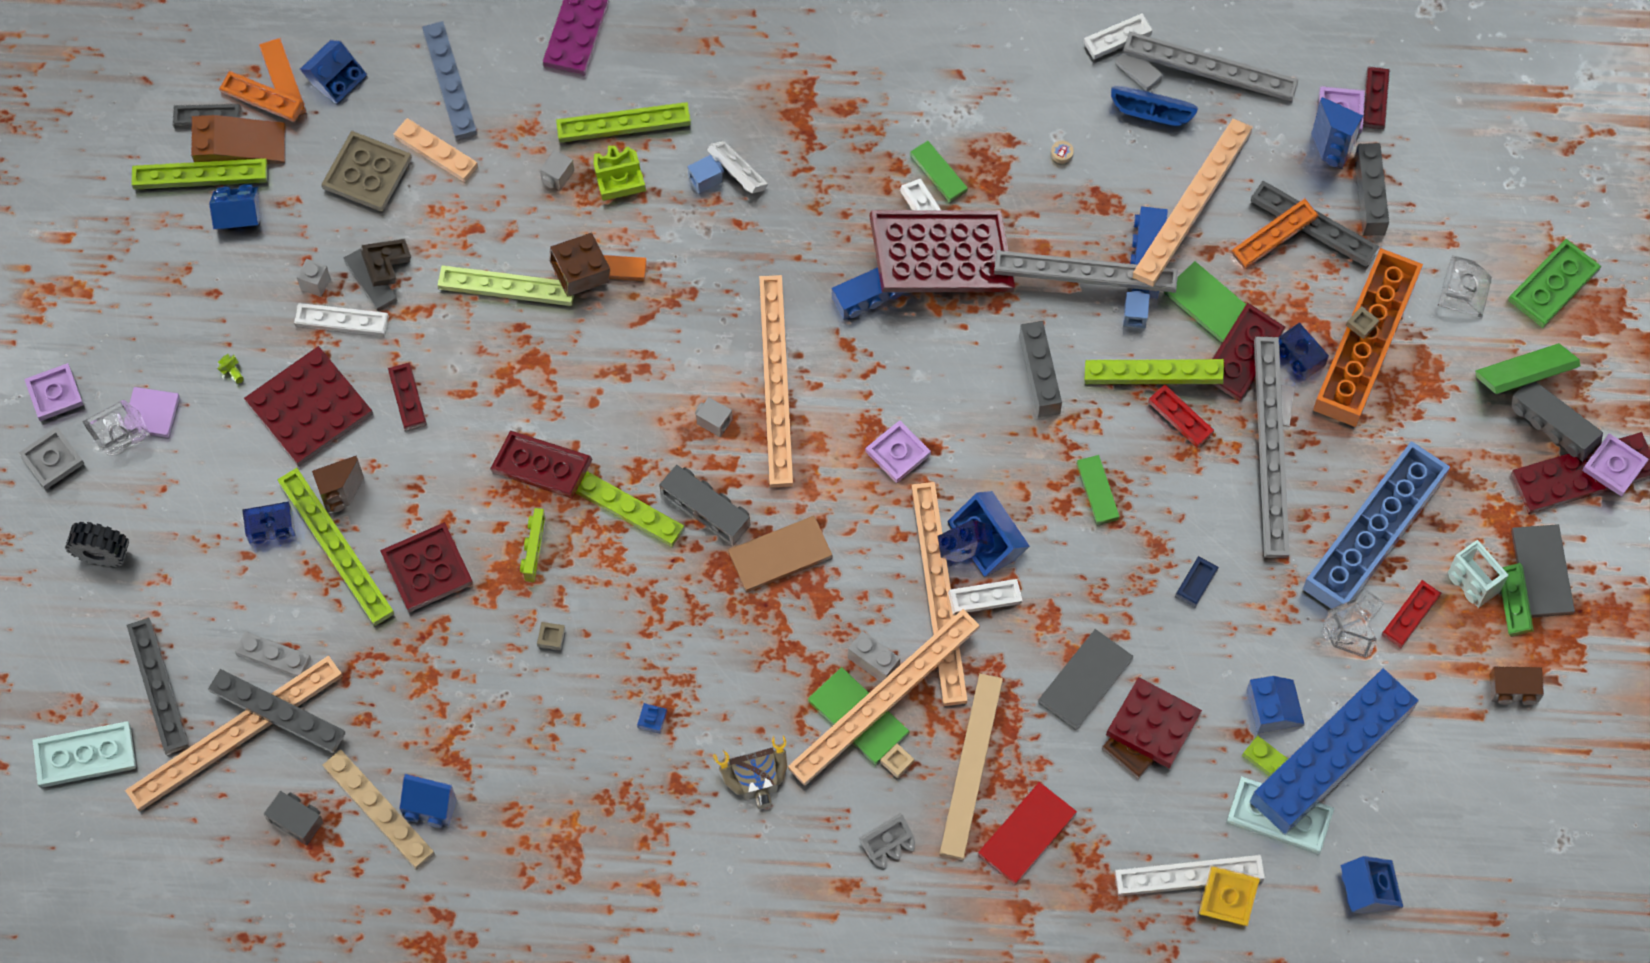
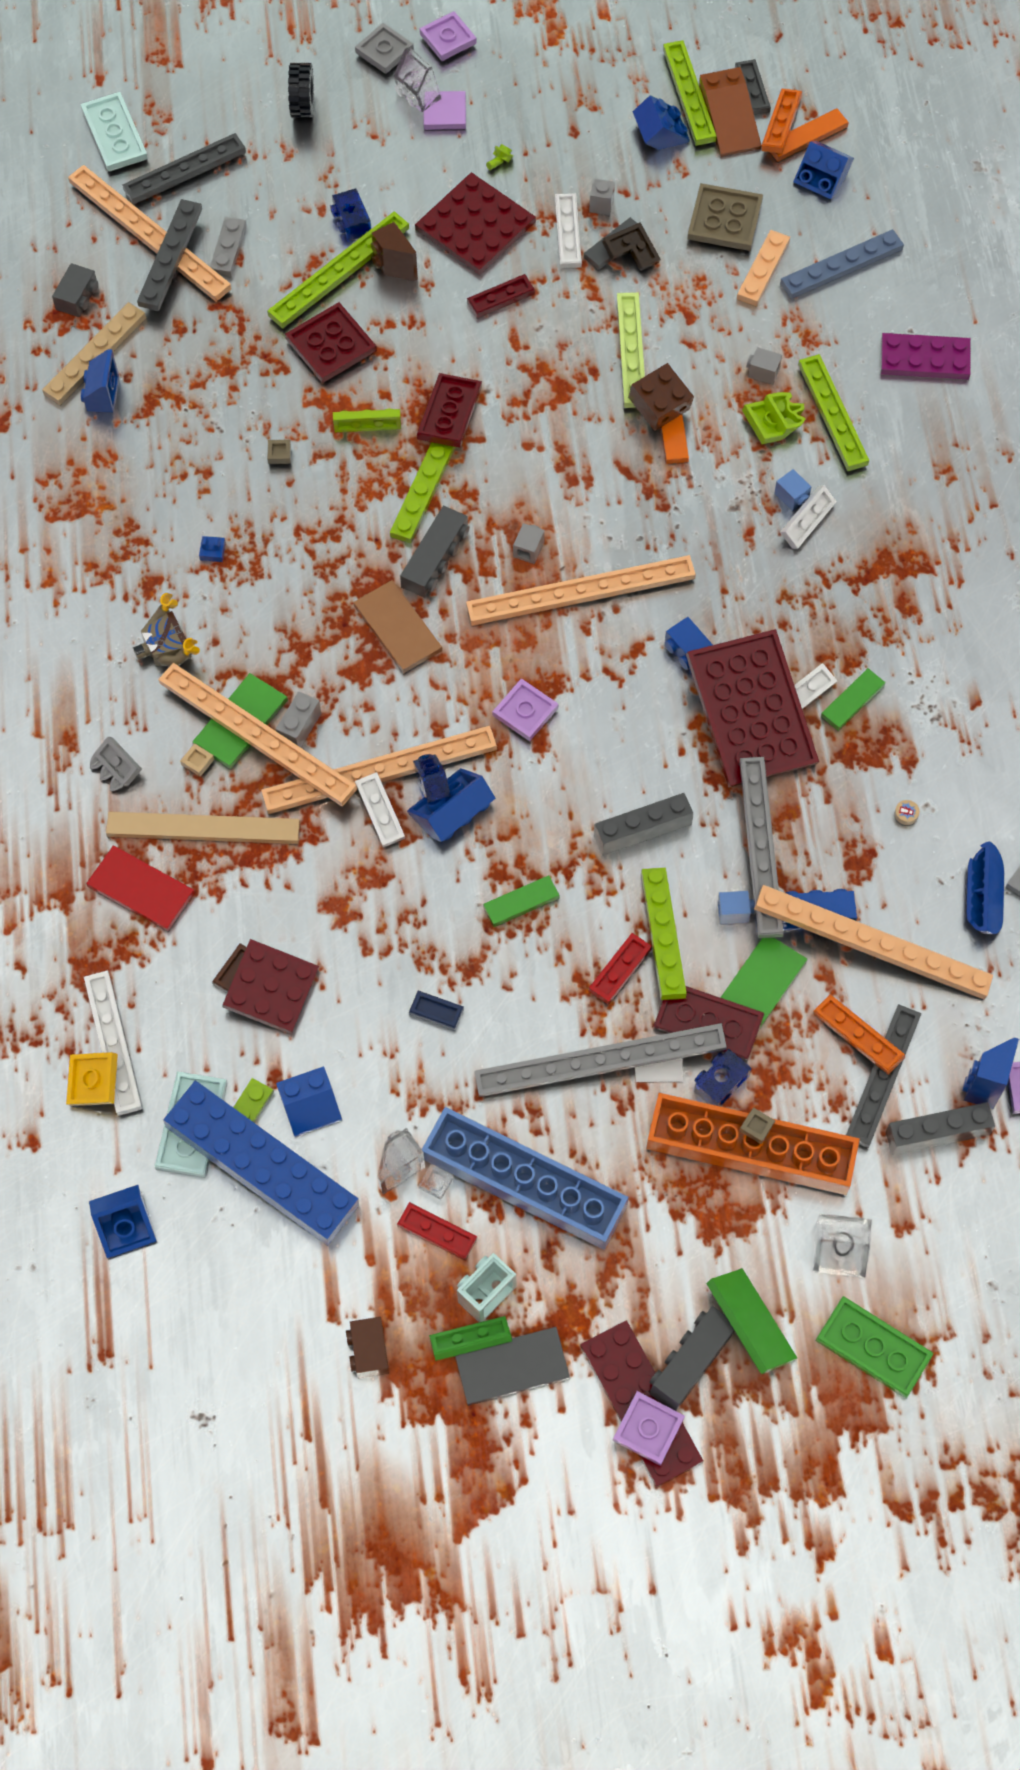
camera: 80 degrees right, 0 degrees up
dark grey tile [1038,629,1133,730] -> none

